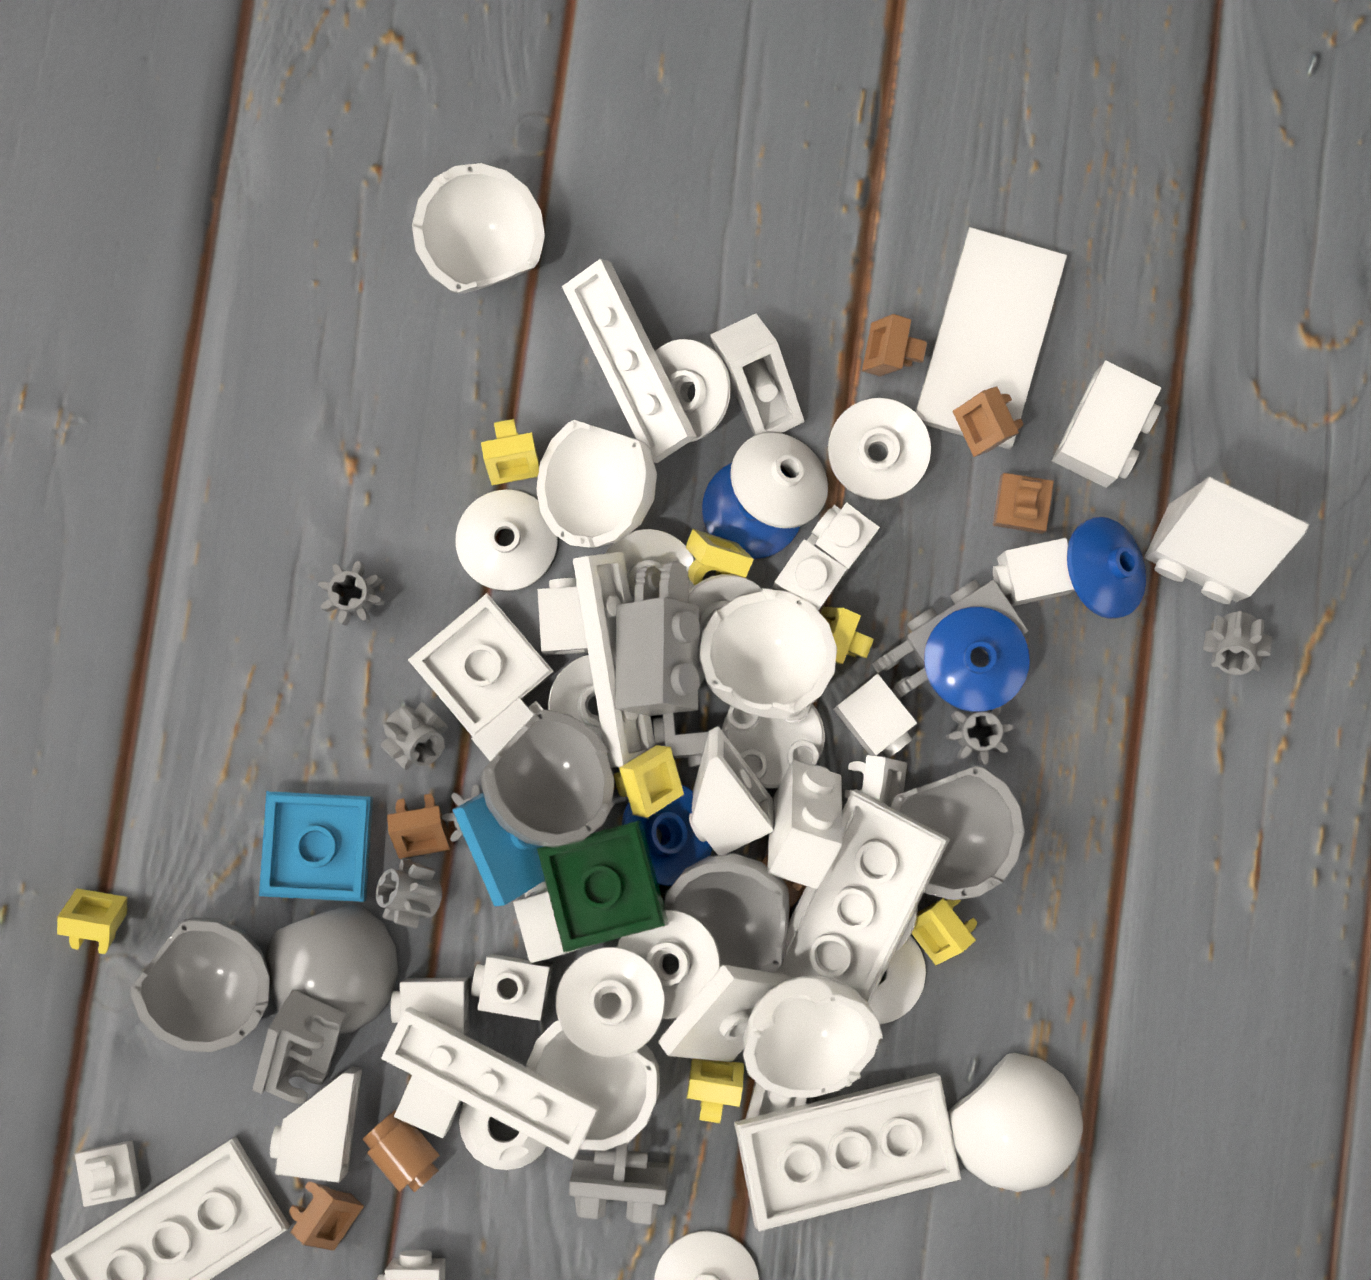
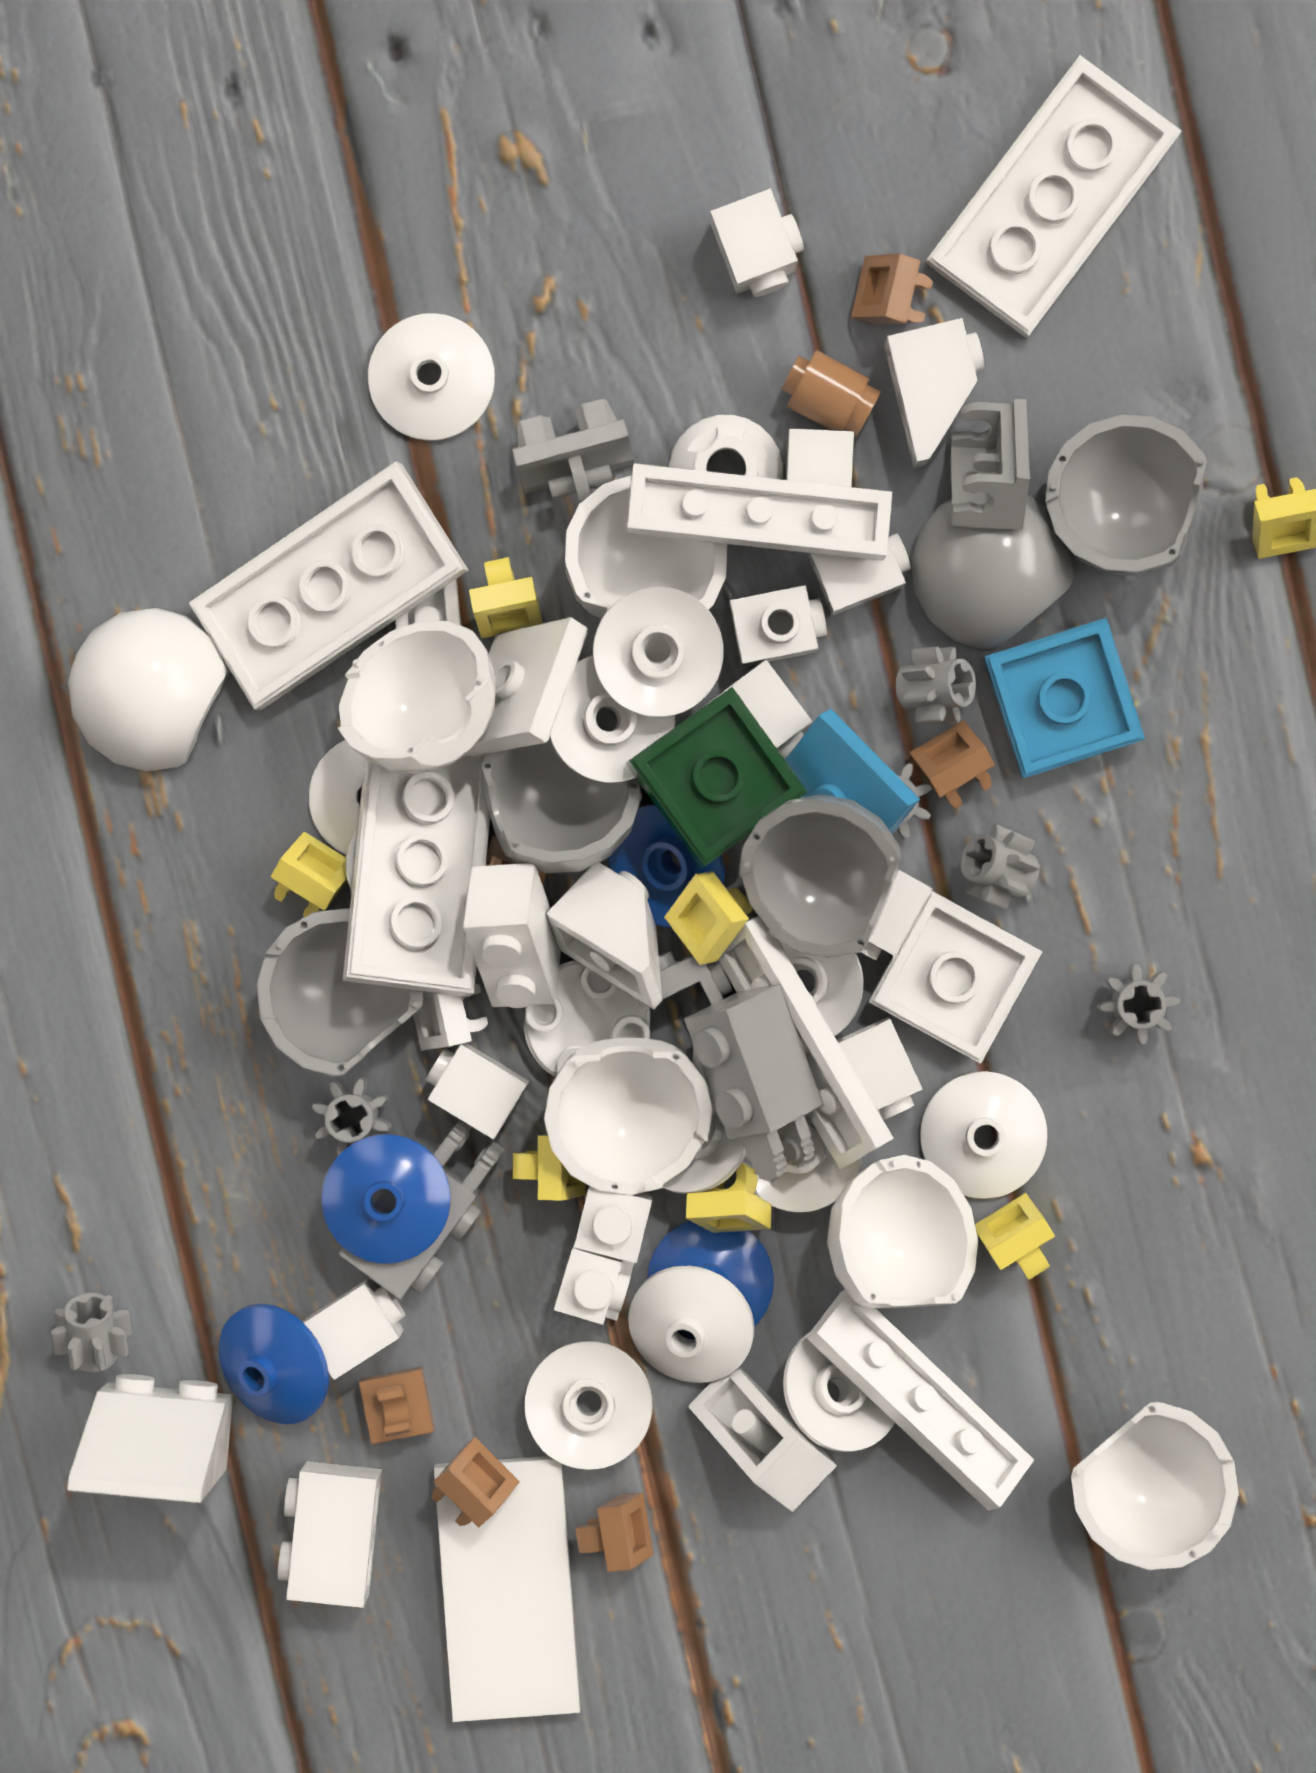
camera: 165 degrees right, 5 degrees up
white tile [75,1140,142,1207] -> none

